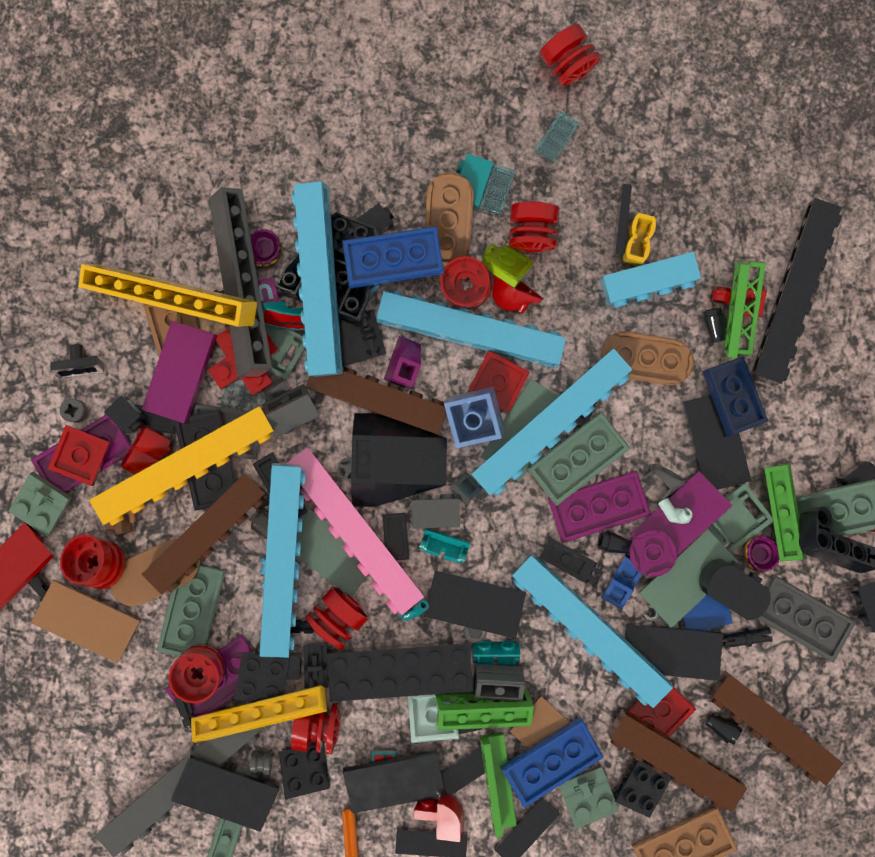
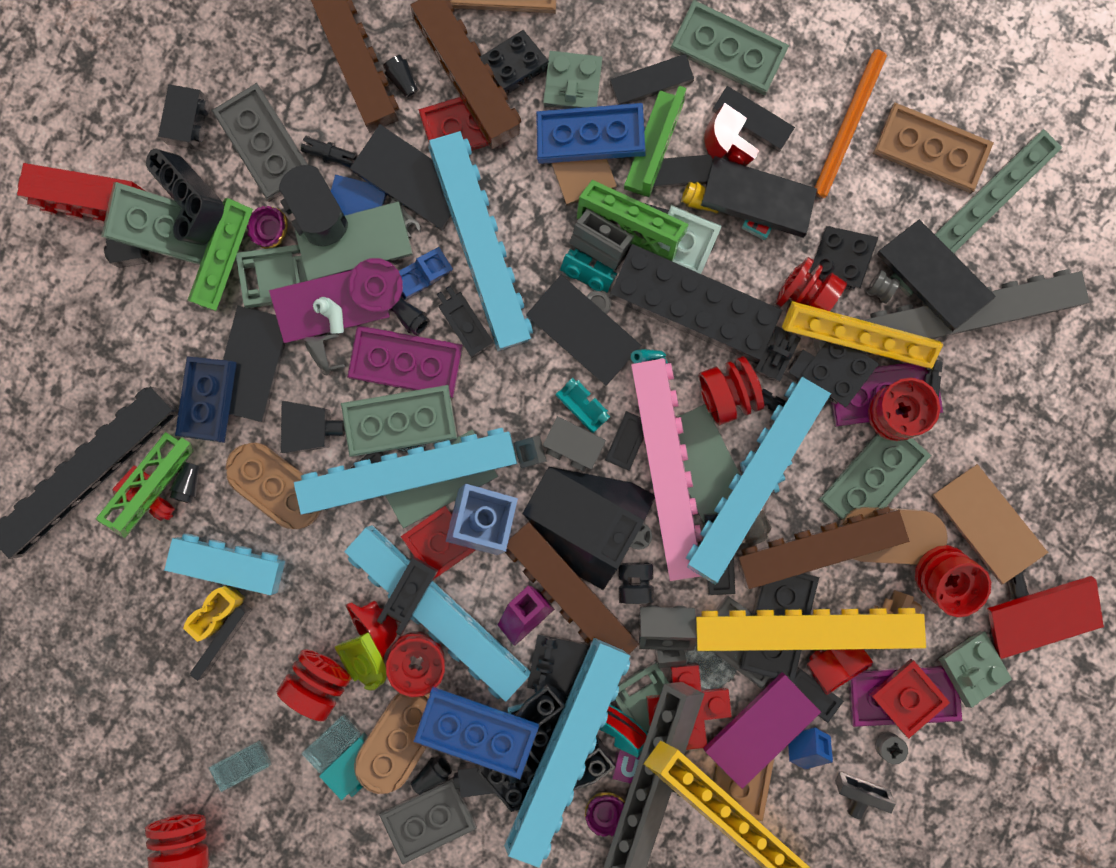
camera: 150 degrees left, 0 degrees up
black brick [104,395,146,433] -> none
none -> black torso [280,401,345,454]
none -> black hinge [377,556,438,636]
none -> dark grey tile [379,777,477,865]
none -> black cone [411,756,452,795]
none -> black wheel [618,562,654,604]
none -> yellow cone [681,182,719,214]
none -> blue panel [788,728,833,769]

